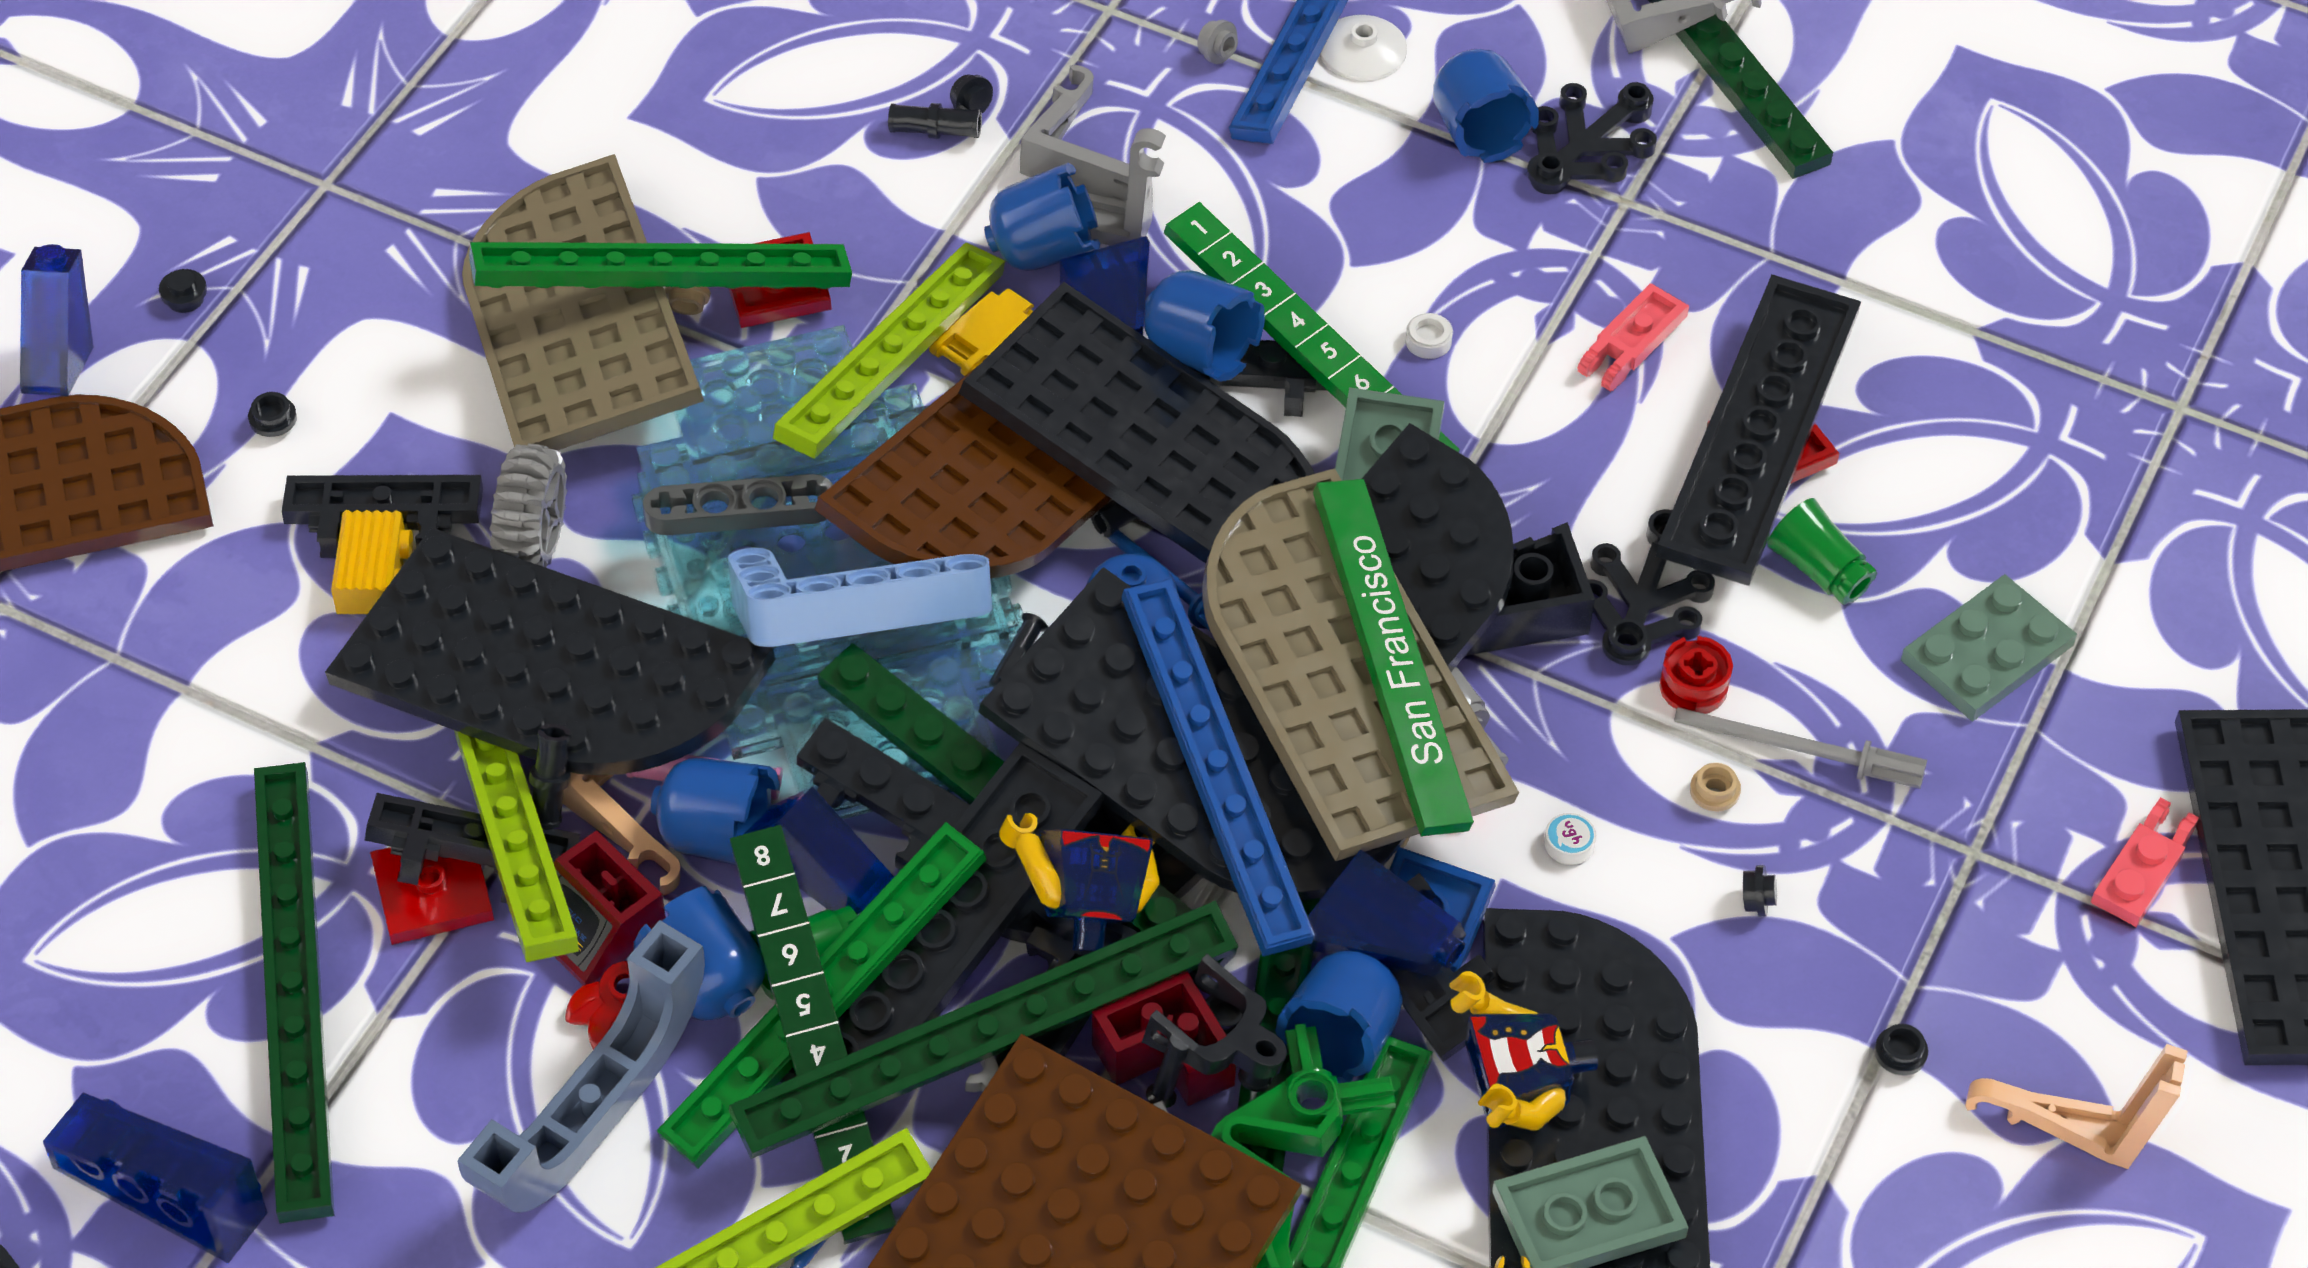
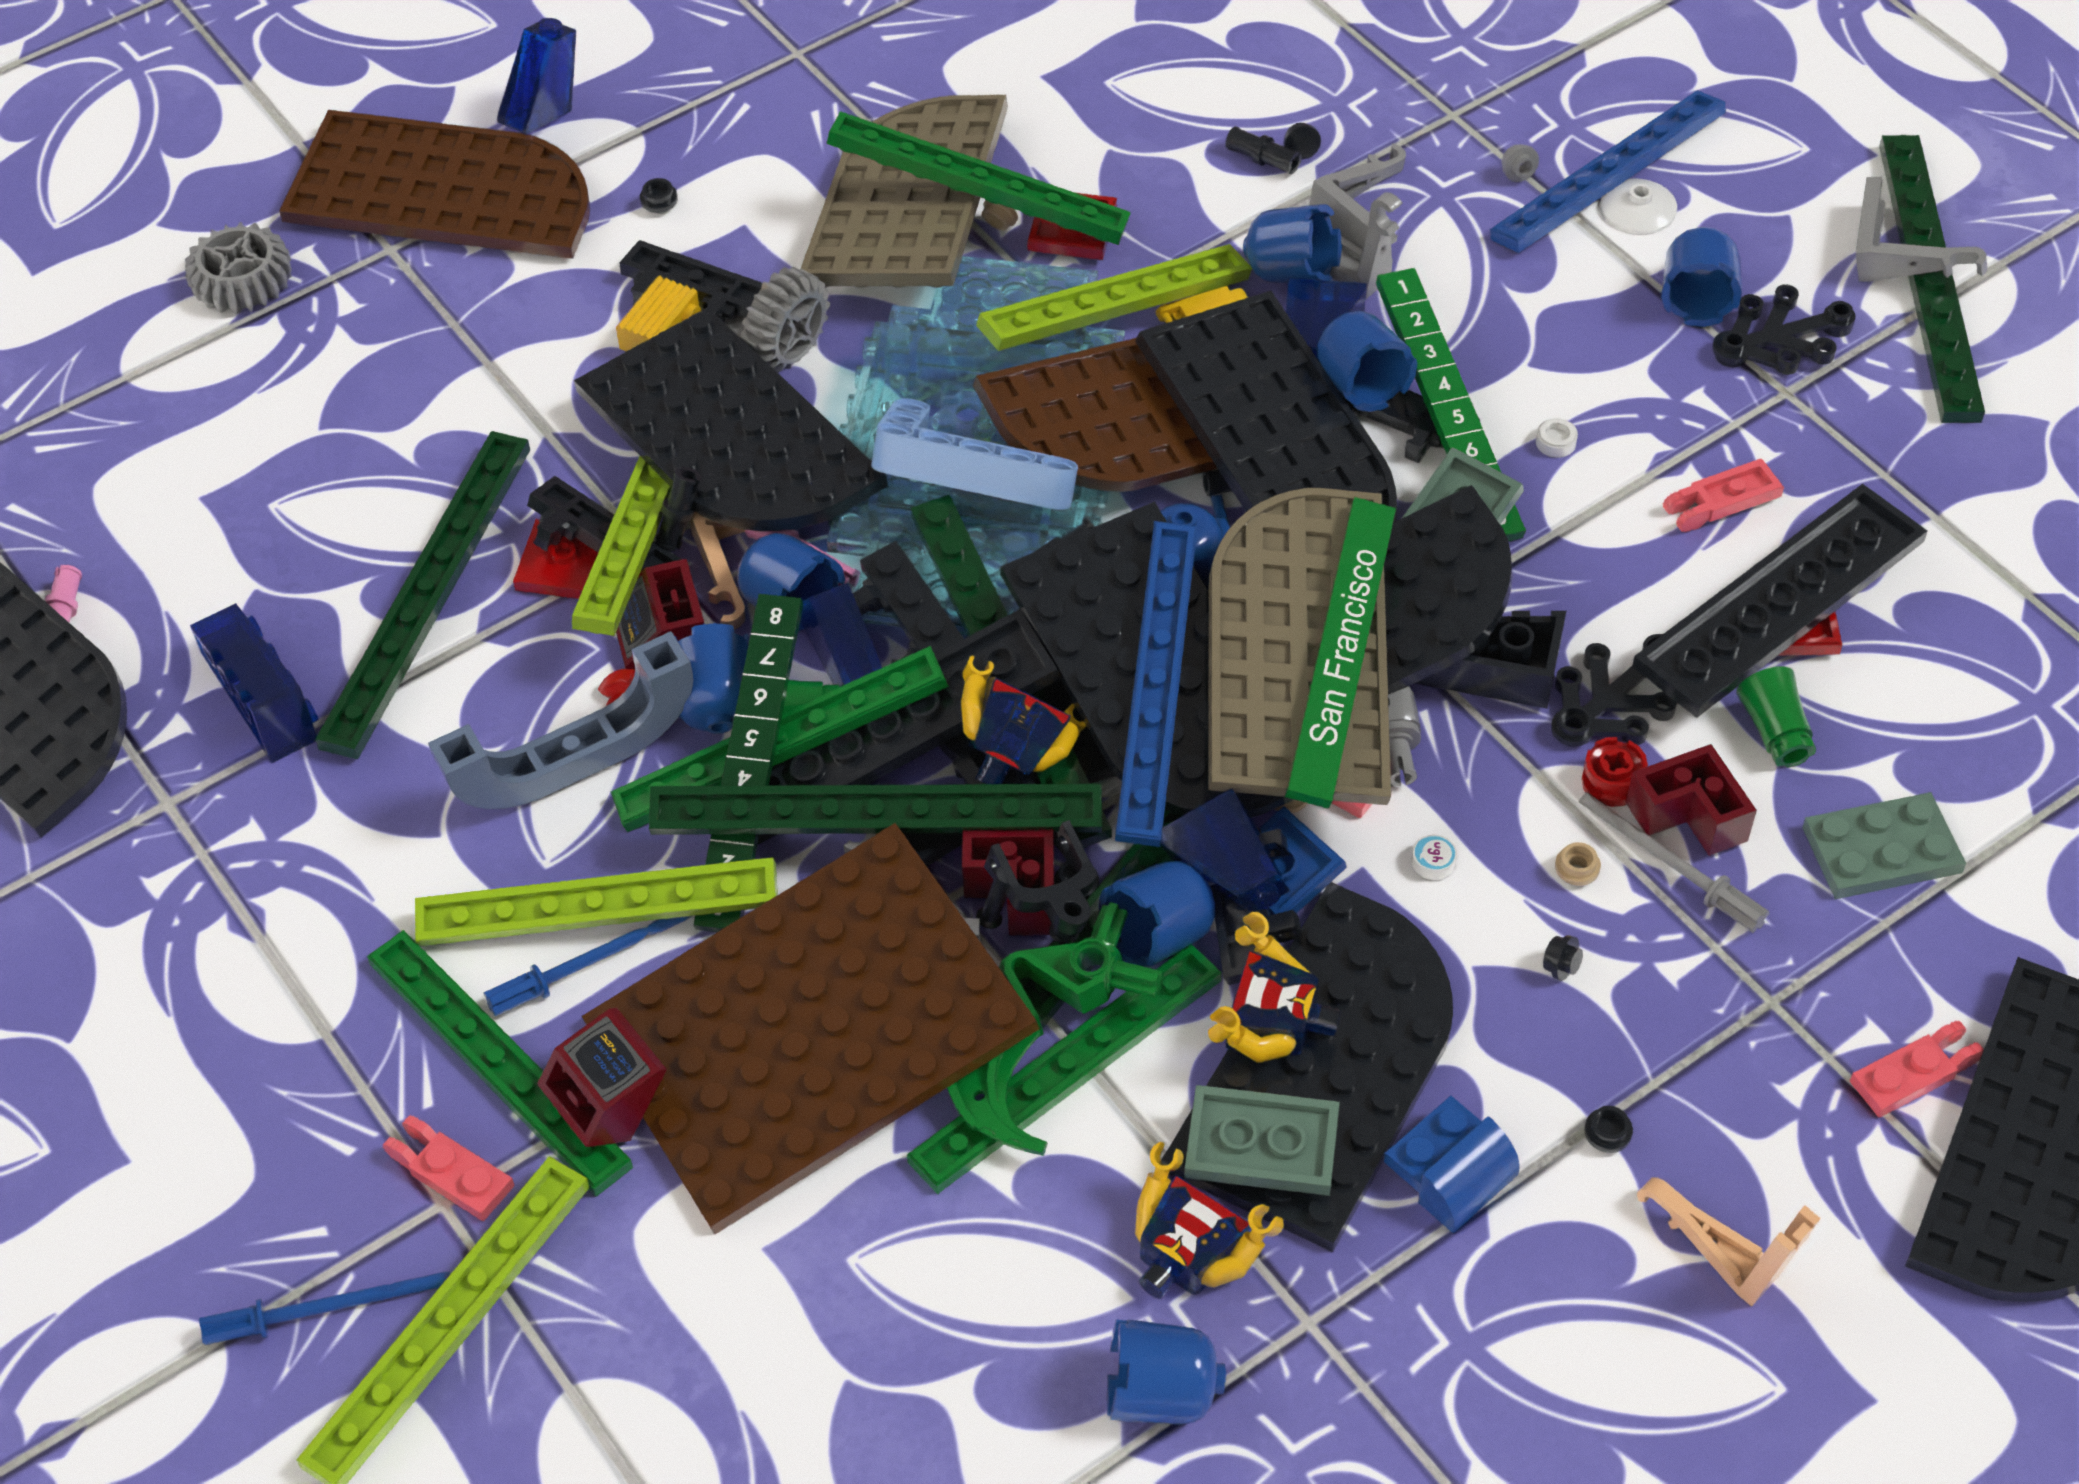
camera: 30 degrees right, 0 degrees up
black plate [159,269,207,313] -> none
dark grey beam [643,474,833,535] -> none
none -> blue brick [1384,1095,1520,1234]
none -> dark red brick [1626,744,1757,856]

